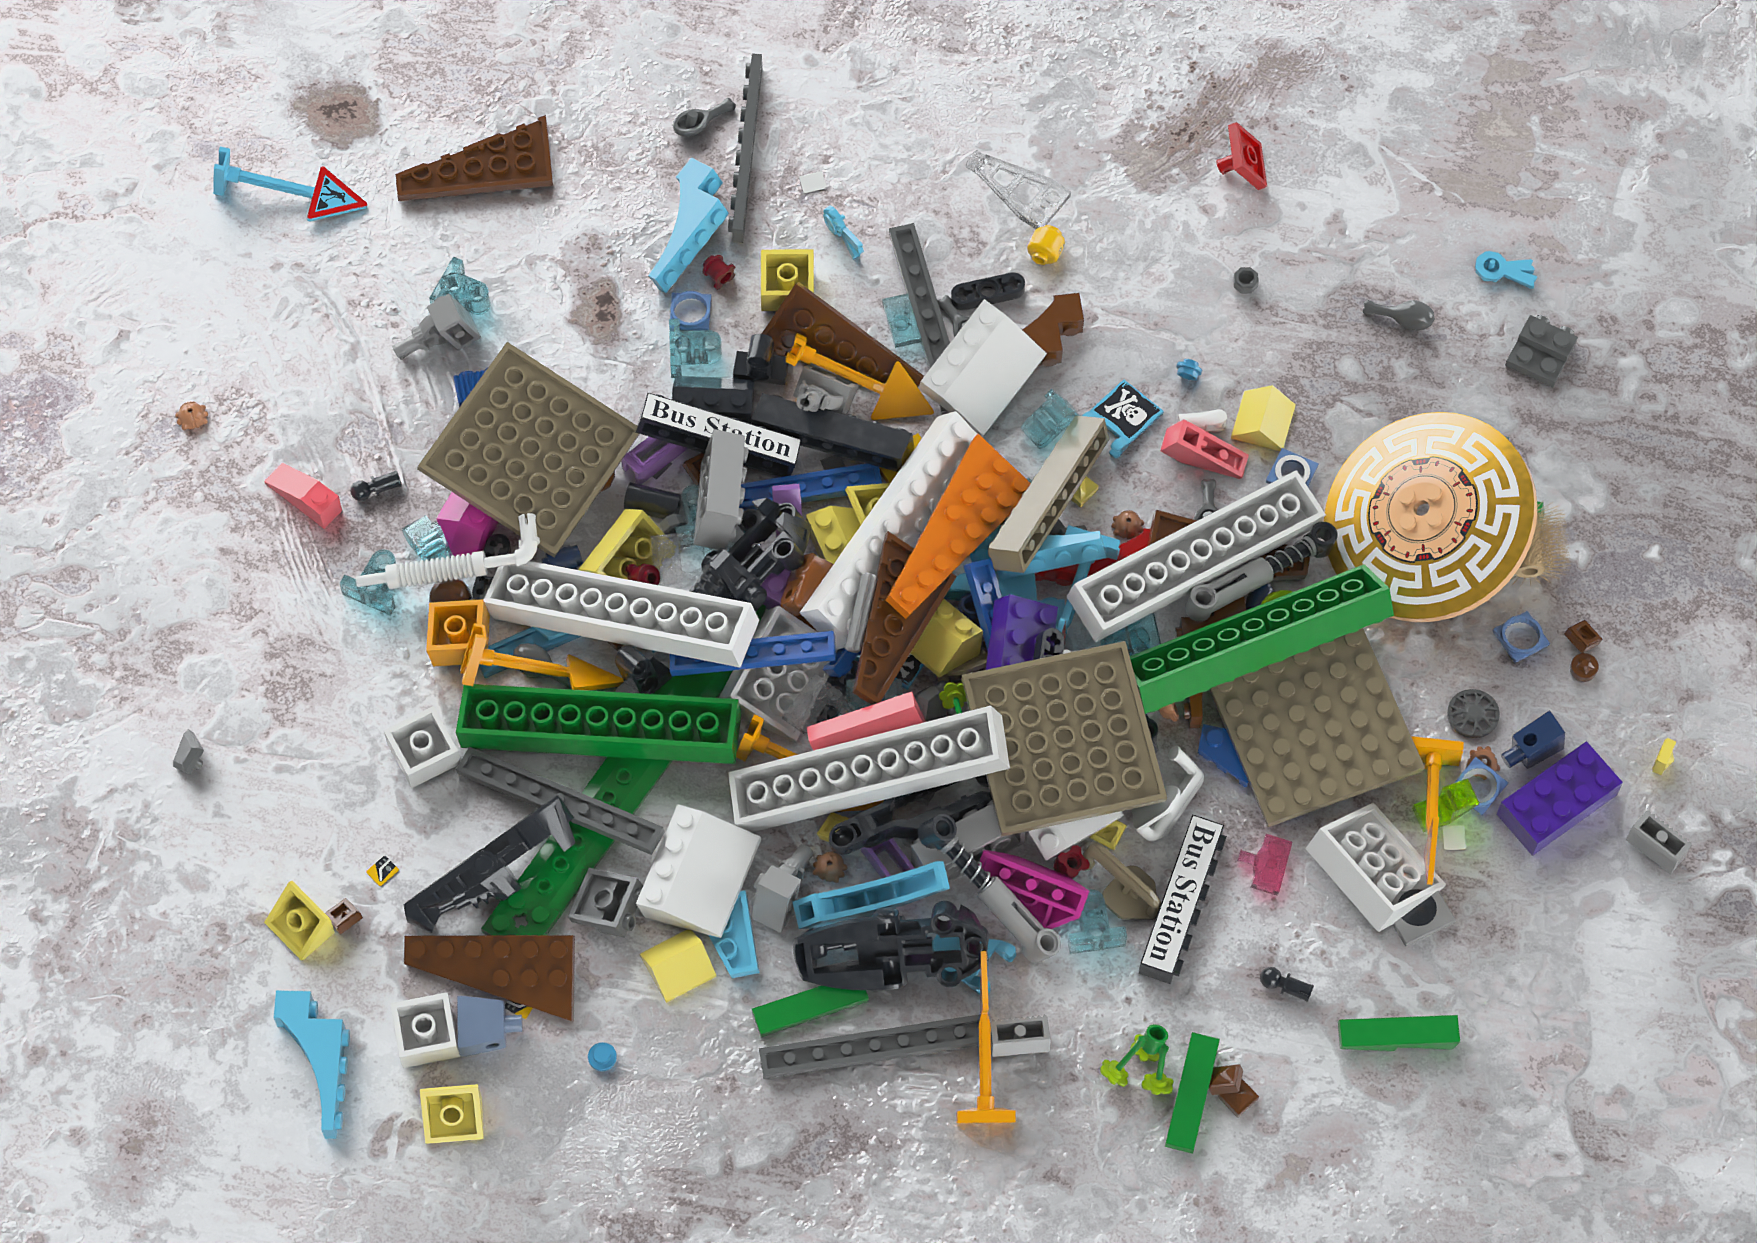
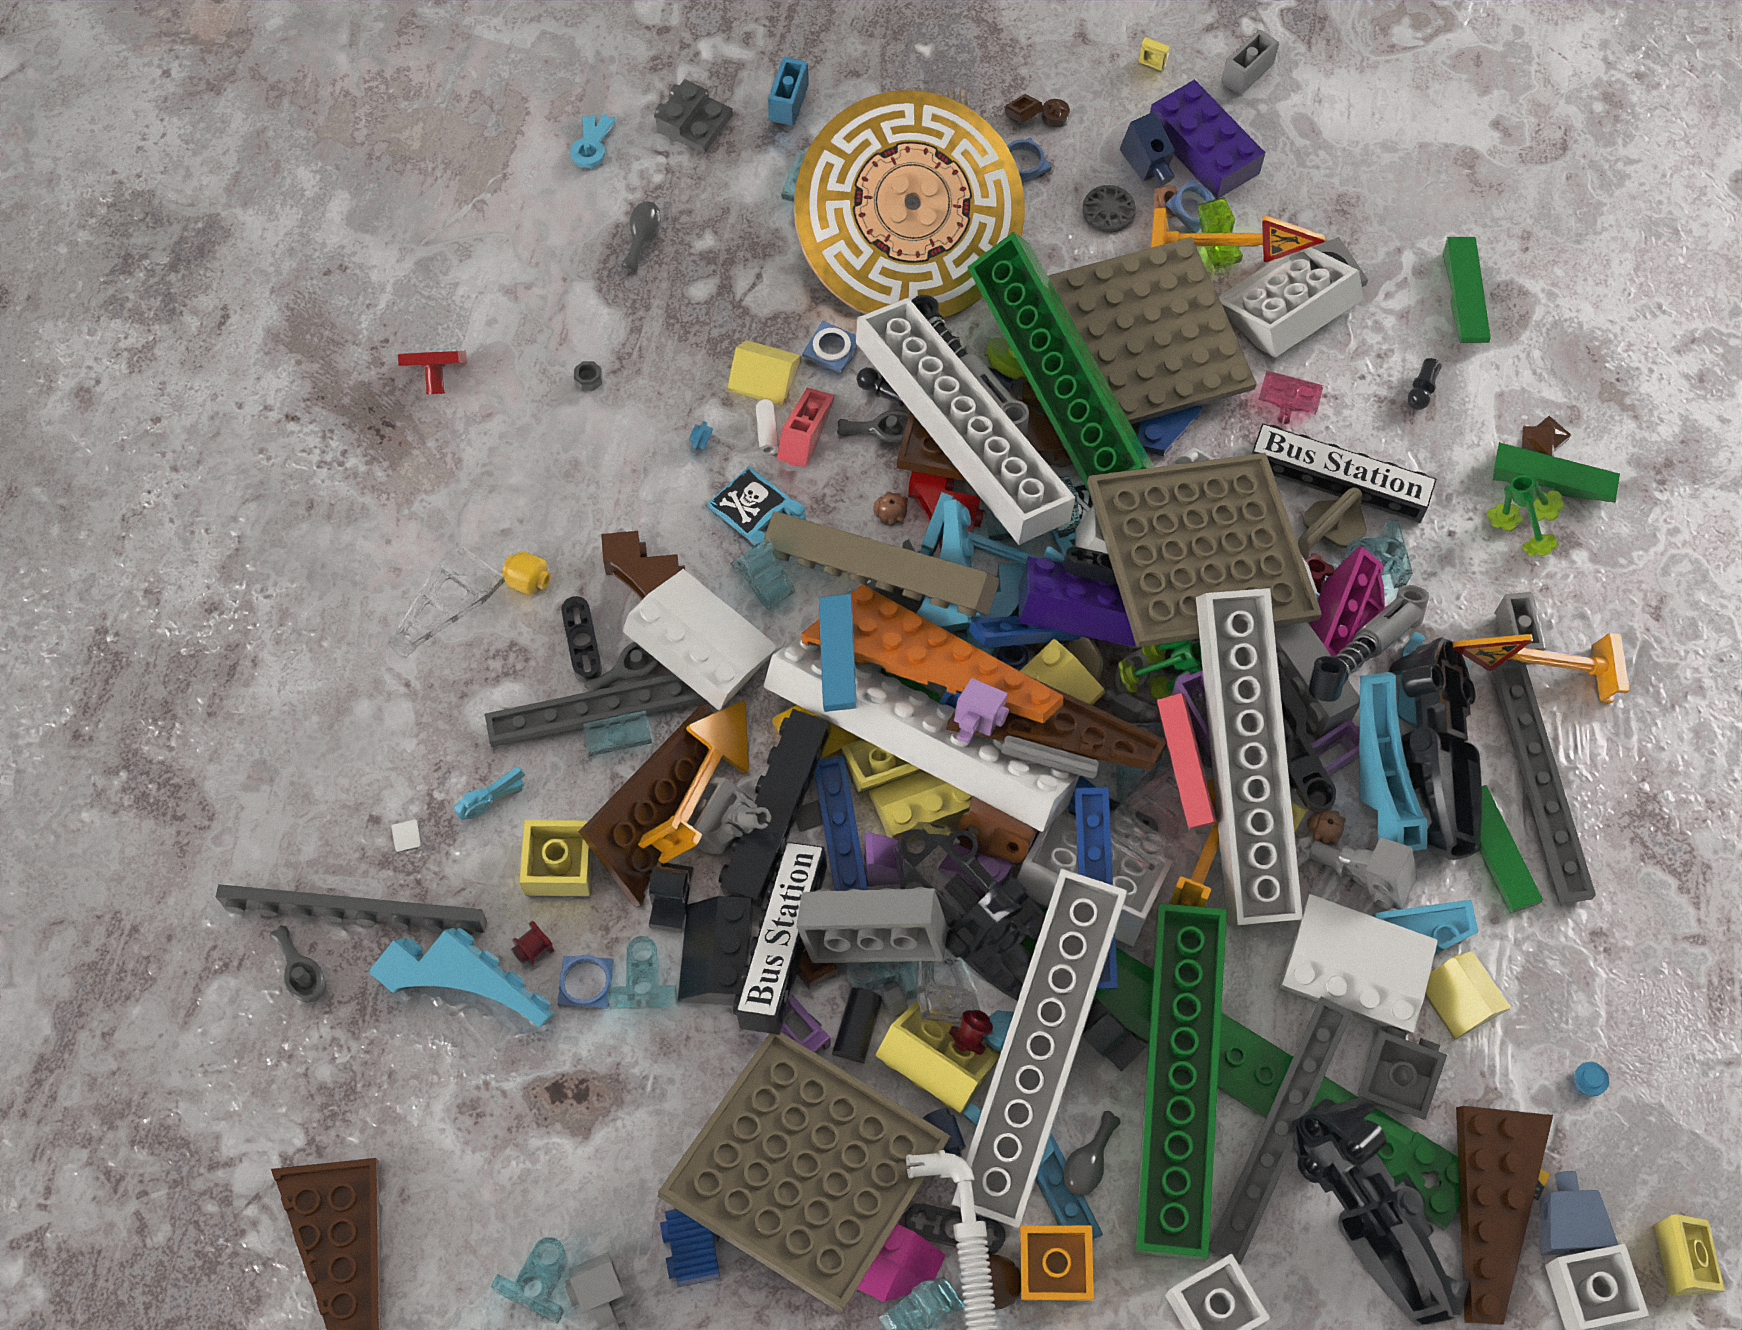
camera: 90 degrees left, 0 degrees up
light orange piece [460,623,624,691] -> none
none -> dark azure brick [767,57,809,126]
none -> dark azure tile [819,594,857,712]
none -> lavender brick [954,678,1009,744]

